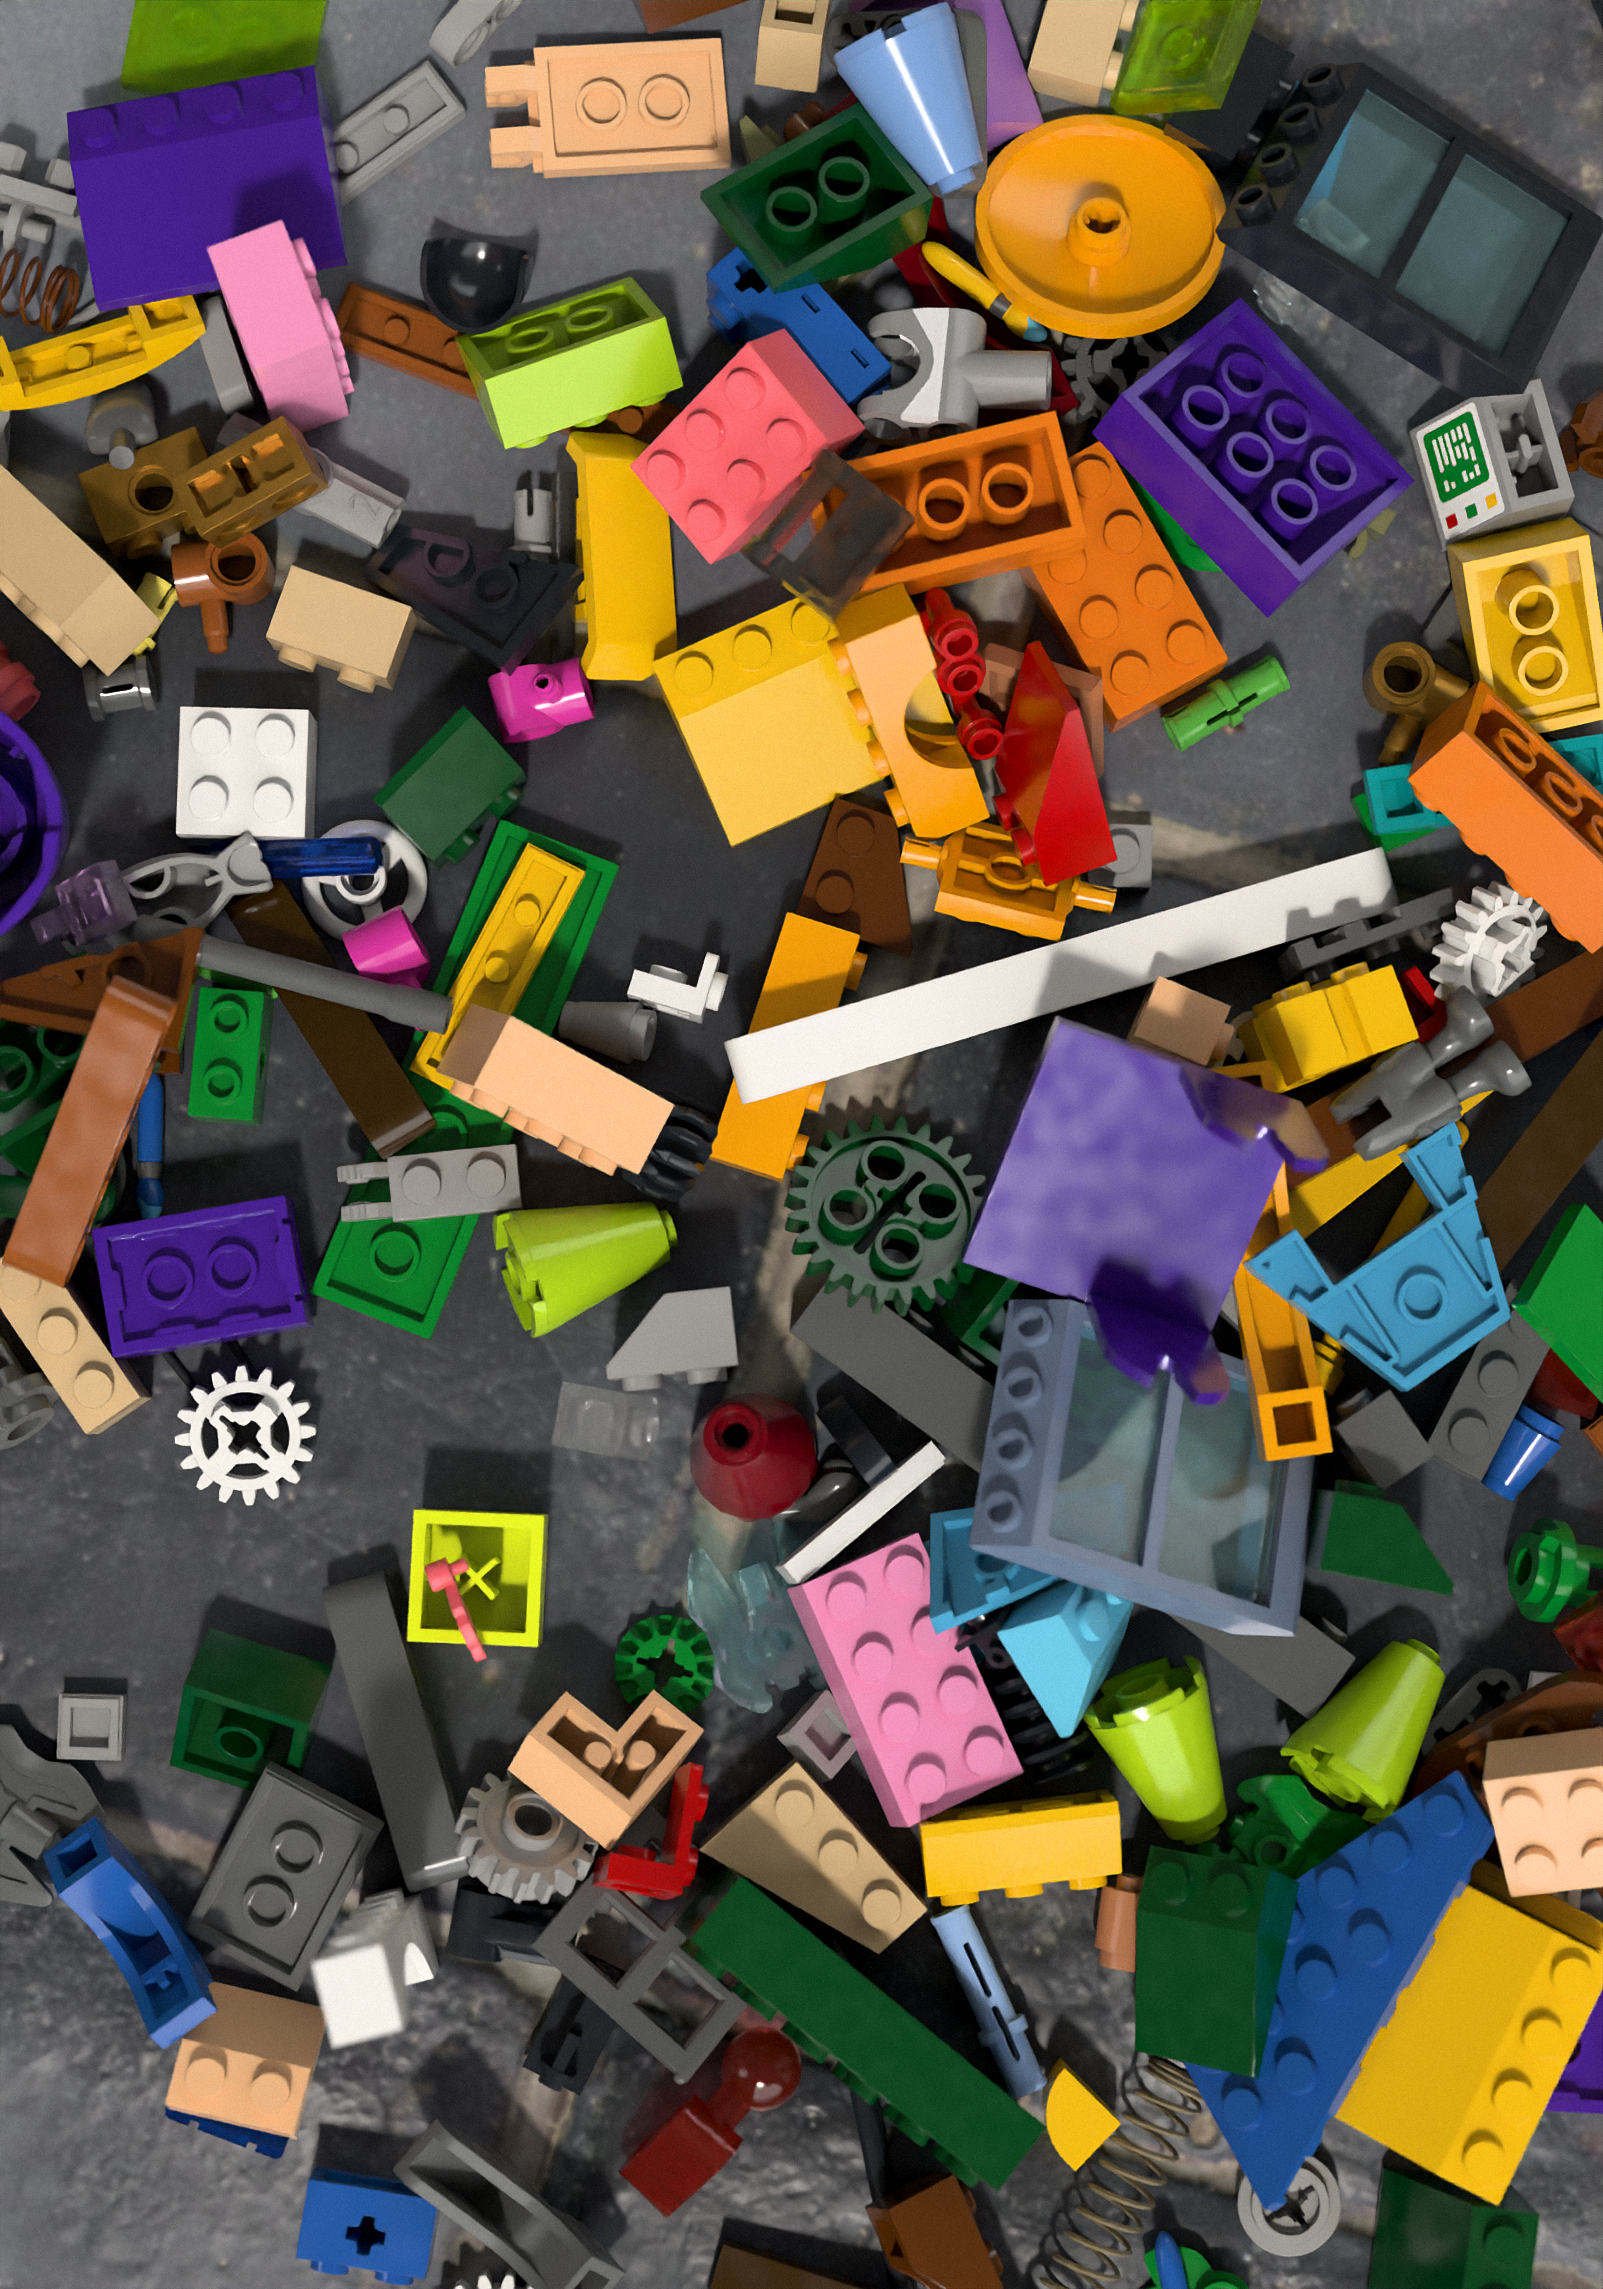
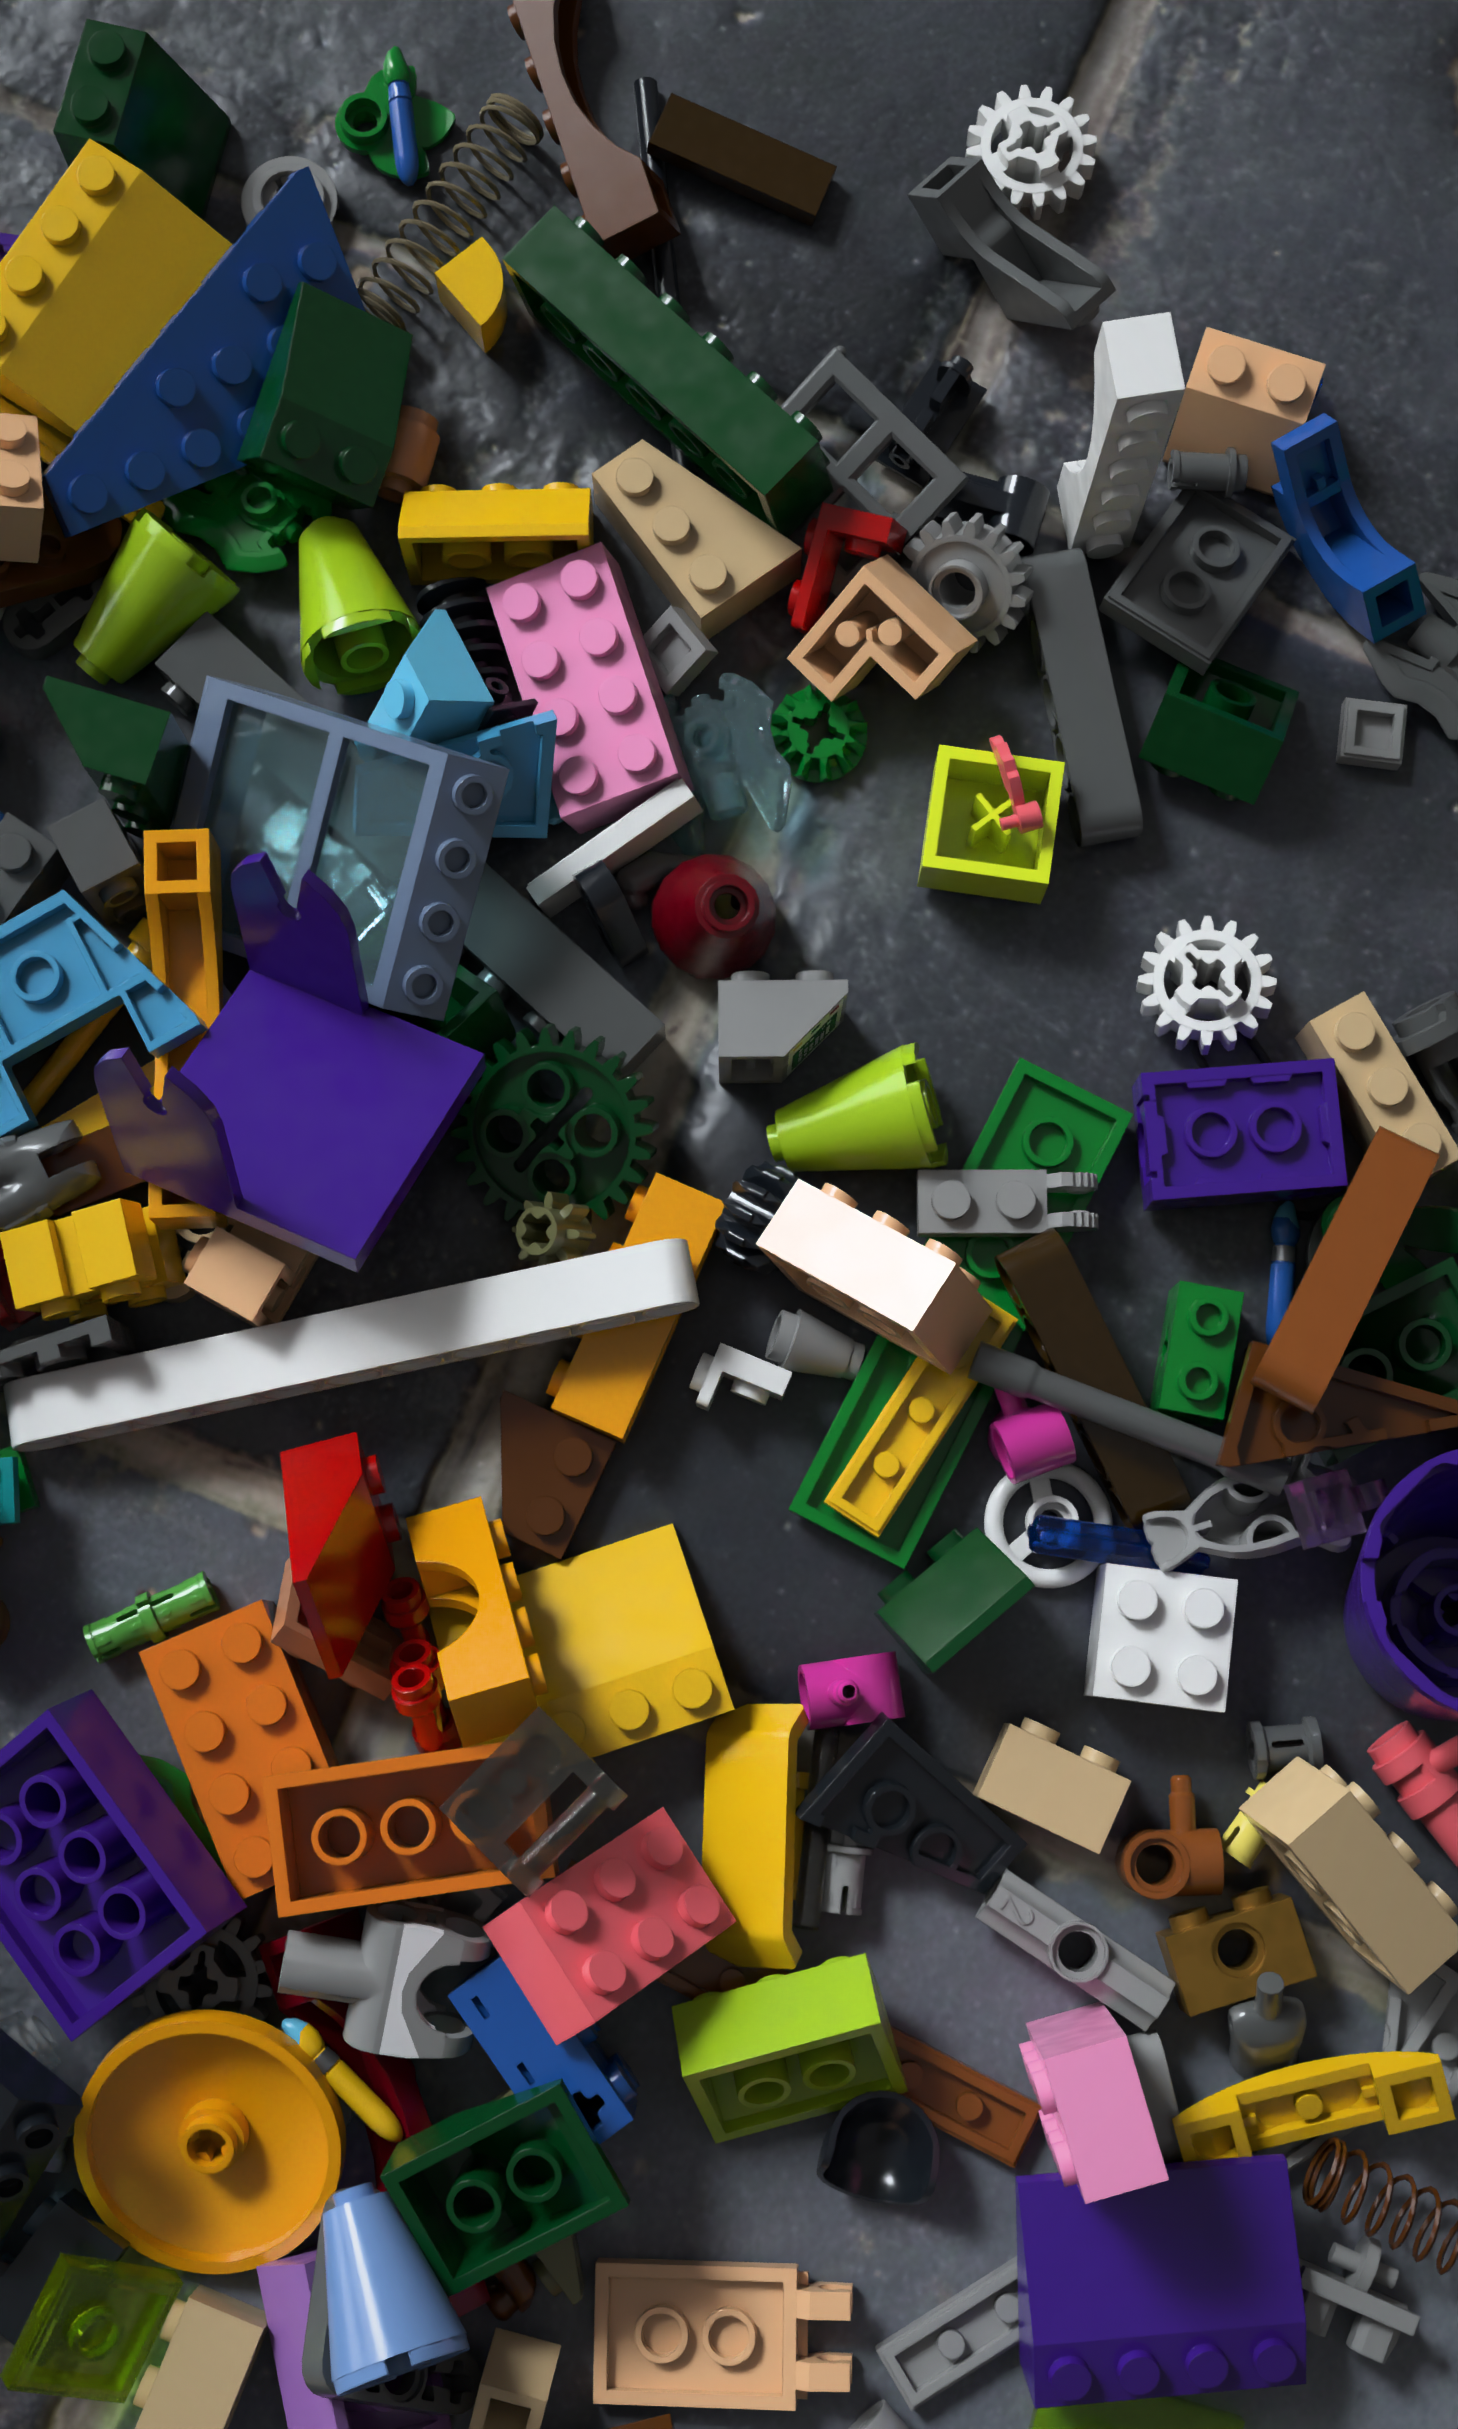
camera: 170 degrees left, 5 degrees down
pearl gold brick [170,415,330,549] -> none
blue brick [295,2167,440,2285] -> none
clear bracket [551,1382,659,1461] -> none
clear red beam [618,2026,803,2218] -> none
light orange plate [899,821,1117,942] -> none
light blue pin [930,1904,1048,2100] -> none
light grey plate [1086,823,1153,891] -> none
none -> olive gear [512,1191,596,1266]
none -> dark grey pin [1167,447,1248,498]

